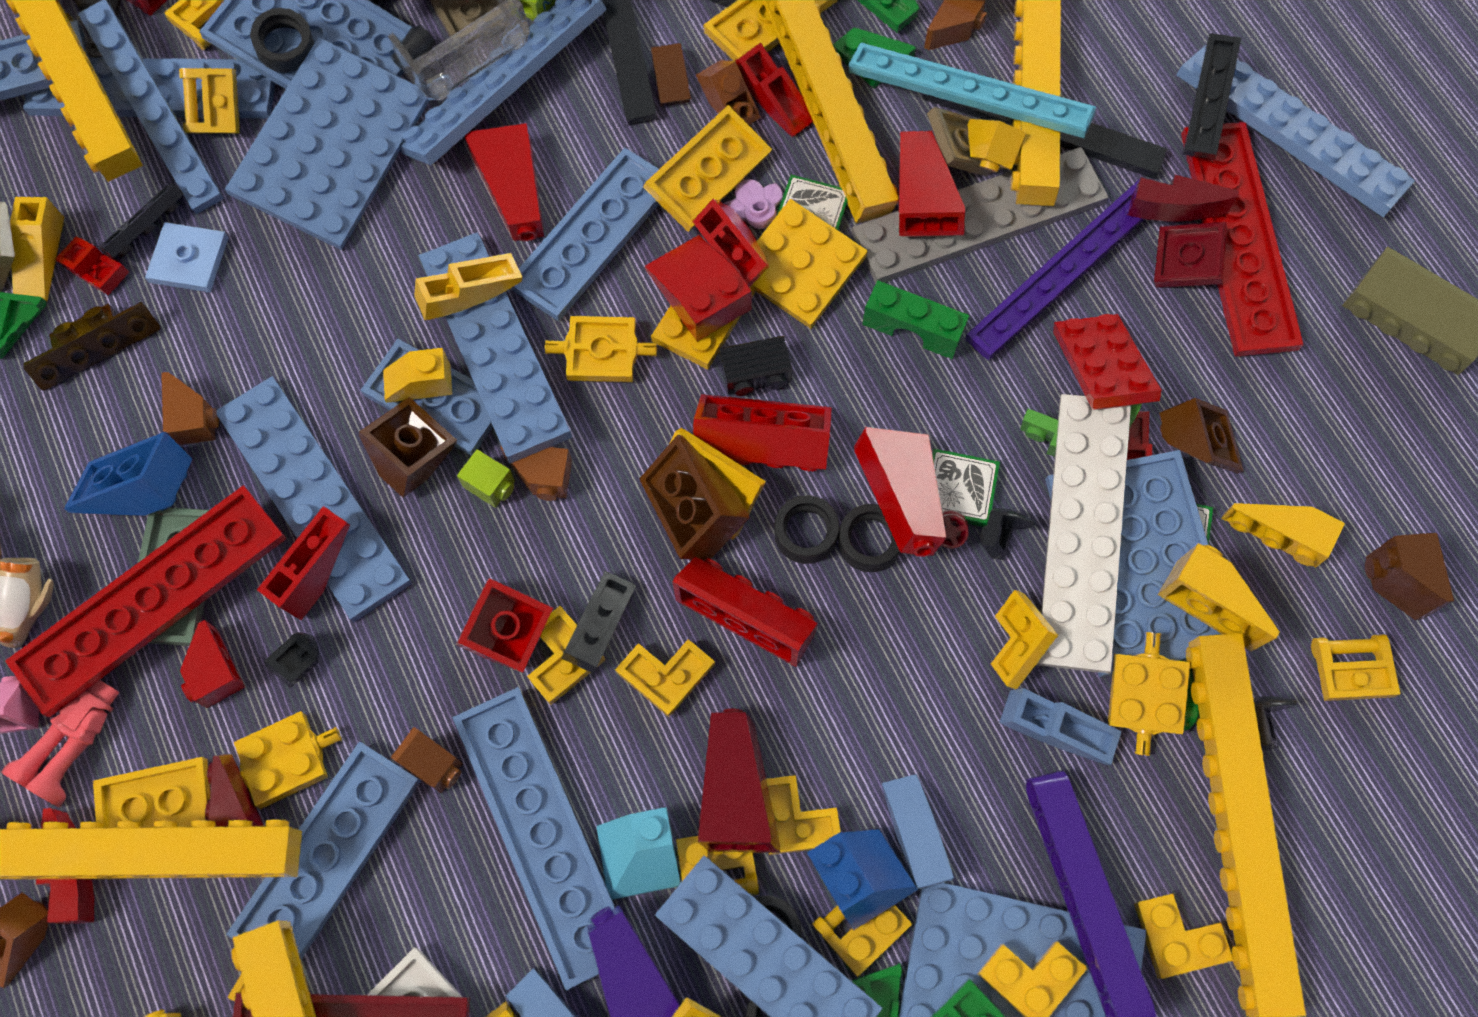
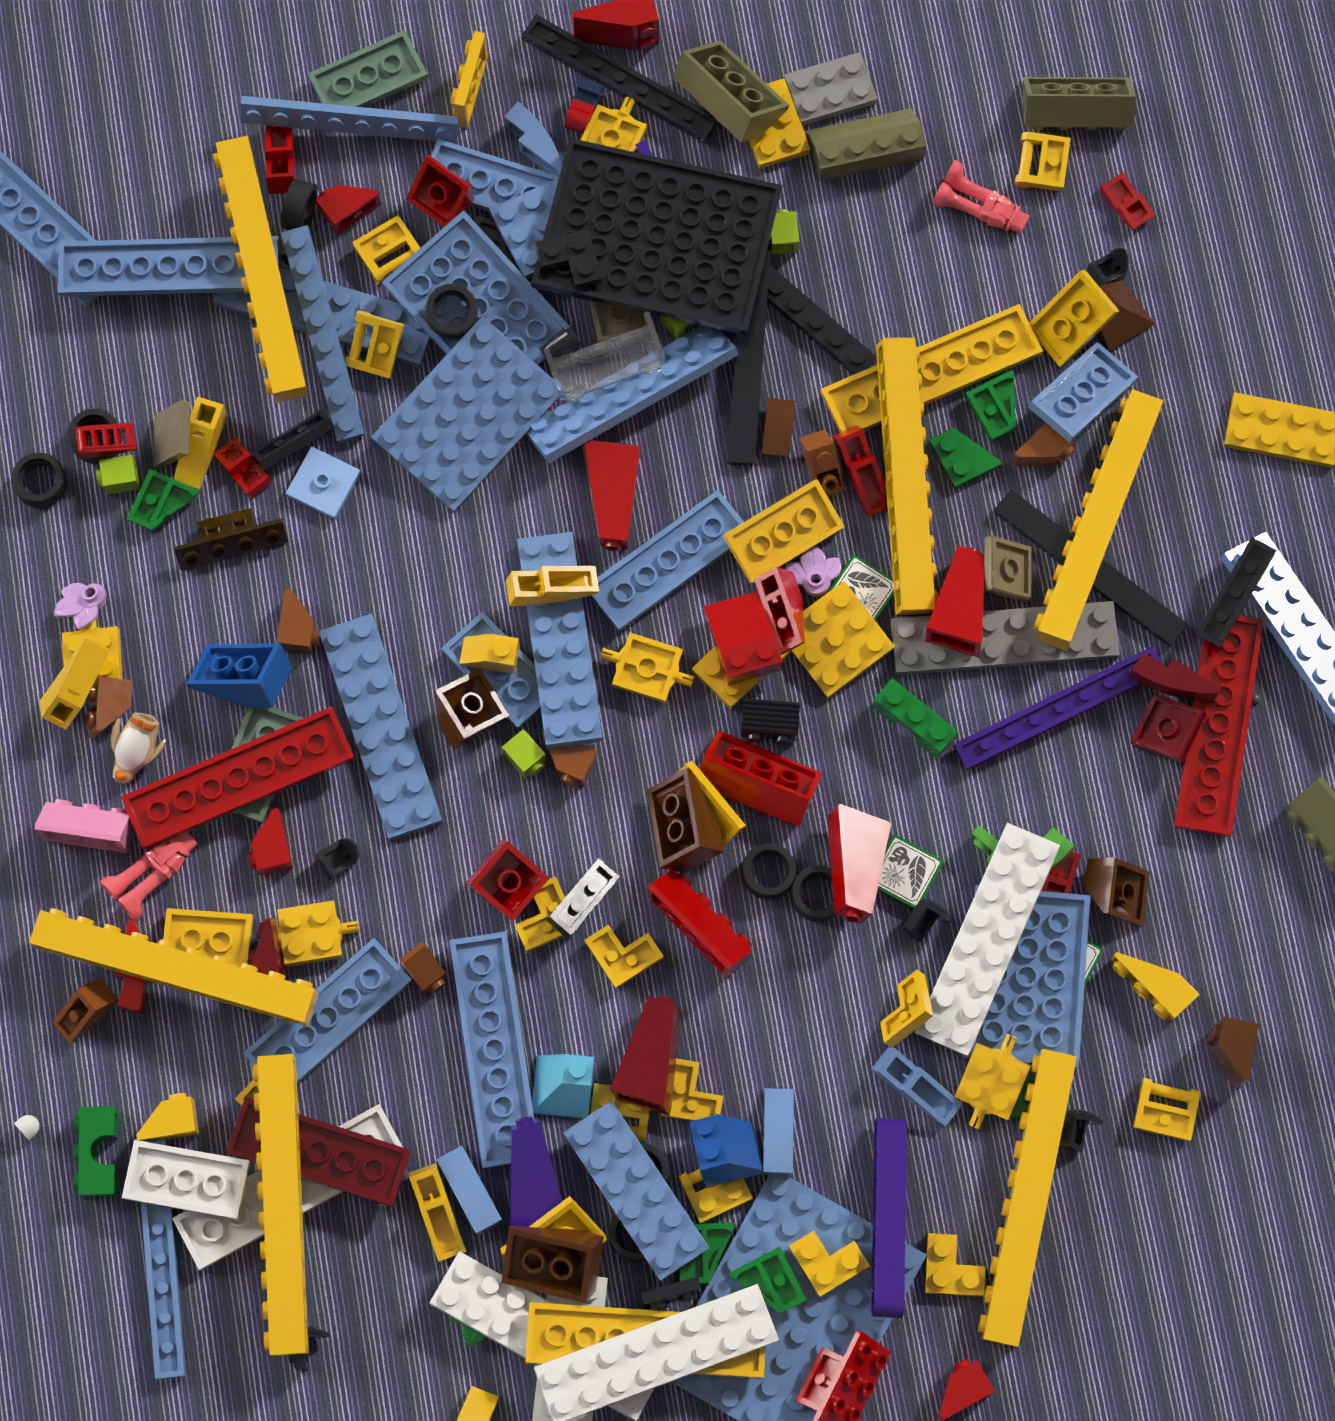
camera: 15 degrees right, 5 degrees up
red slope [257,506,350,620] -> none
medium azure tile [848,42,1096,138] -> none
dark red wheel [941,510,969,549] -> none
yellow slope [967,119,1026,173] -> none
red plate [1053,314,1162,410] -> none
yellow slope [1157,543,1280,651] -> none

